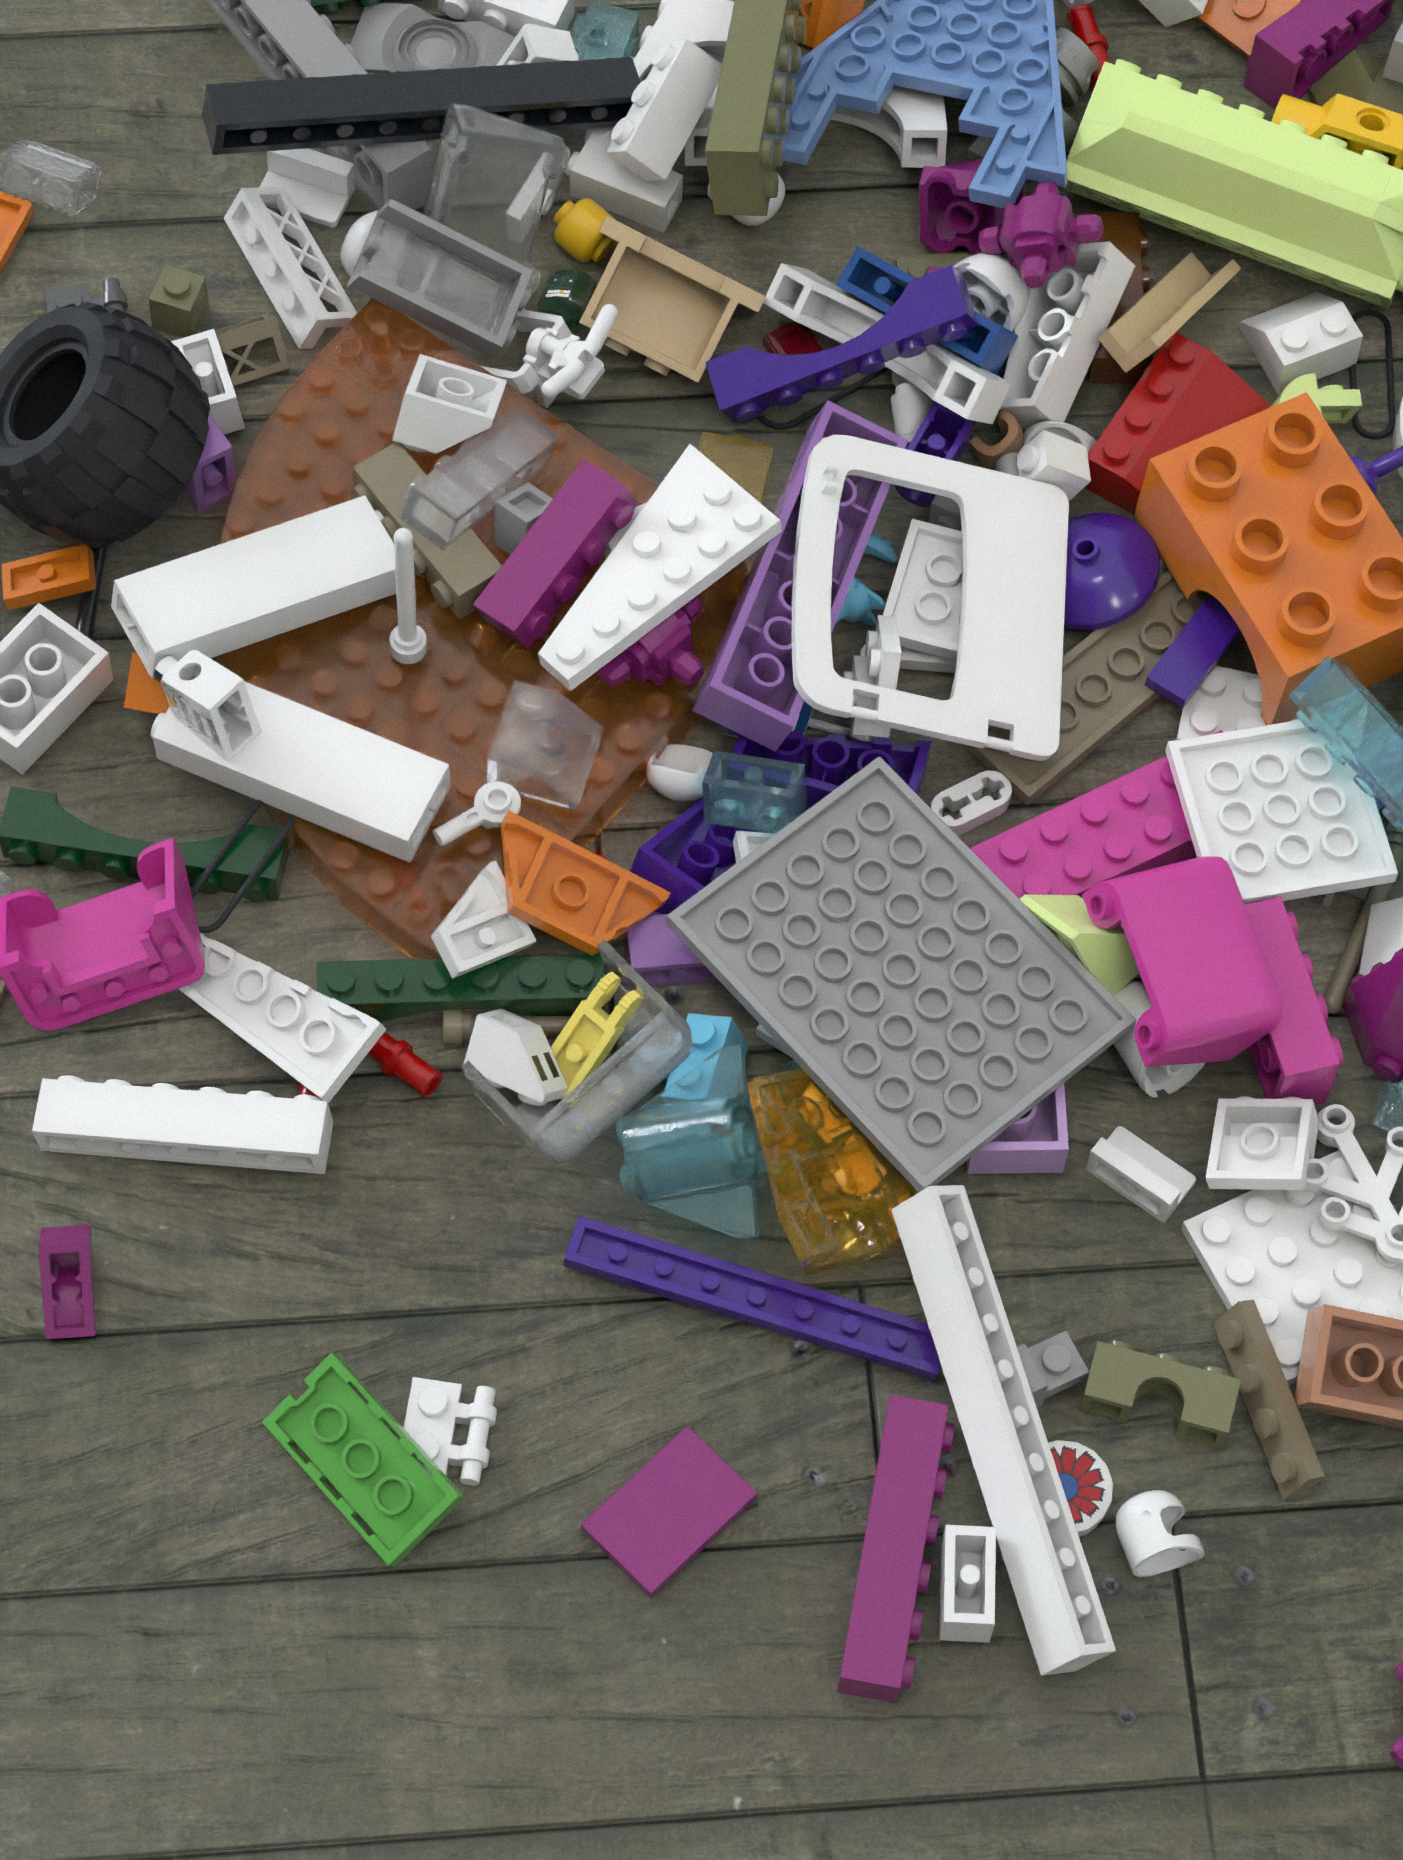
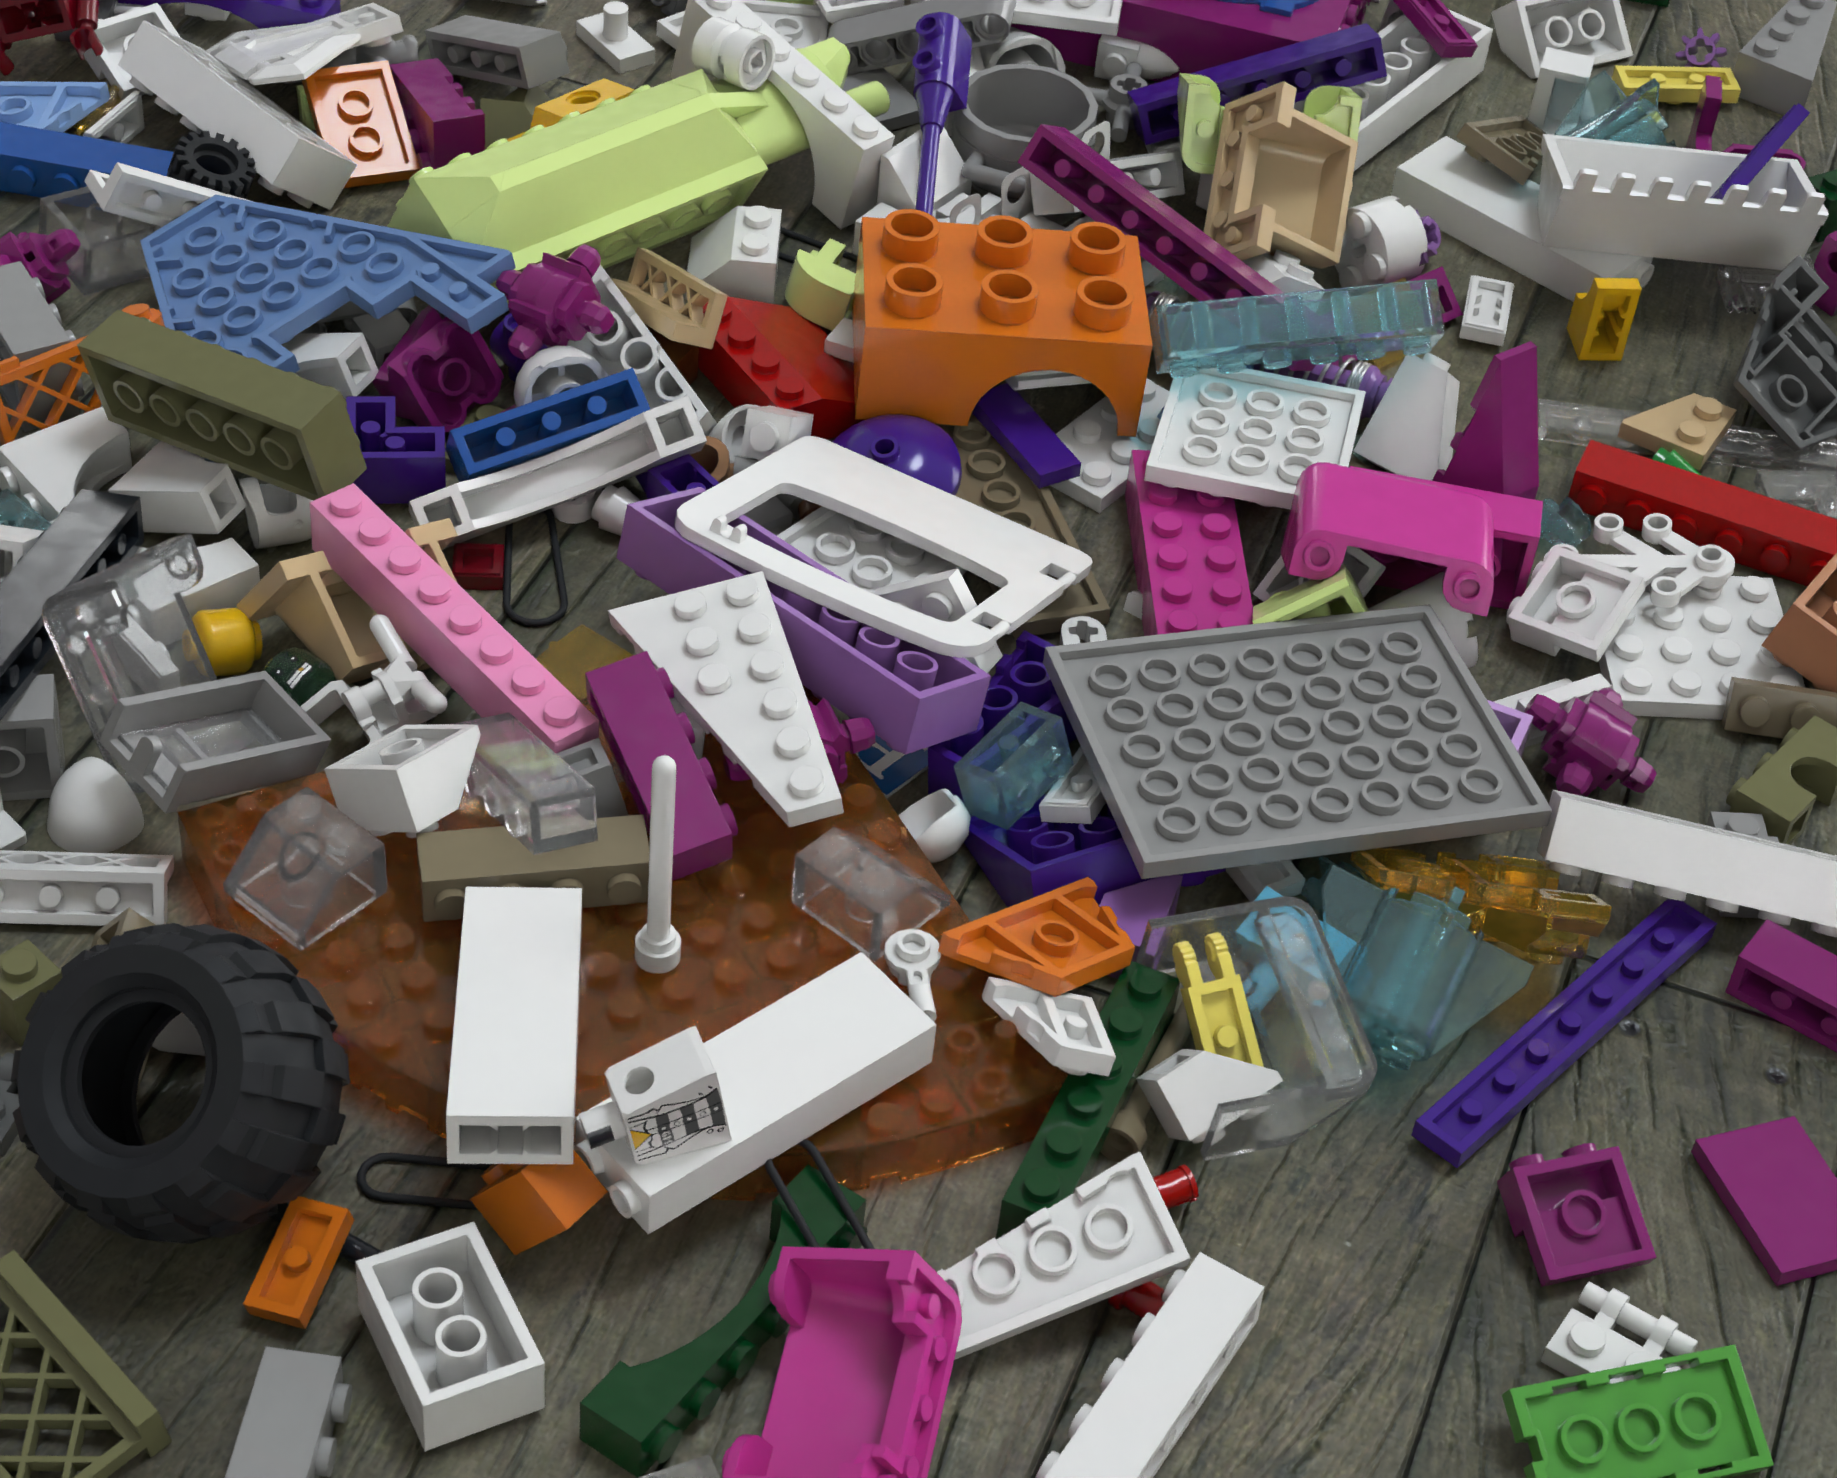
camera: 65 degrees left, 20 degrees down
white brick [606,39,722,181] -> none
dark purple arch [705,265,979,422] -> none
none -> clear slope [223,786,387,951]
none -> bright pink brick [310,483,599,789]
none -> dark purple brick [346,396,446,504]
none -> magenta plate [1497,1143,1657,1287]
none -> magenta piece [1524,688,1657,797]

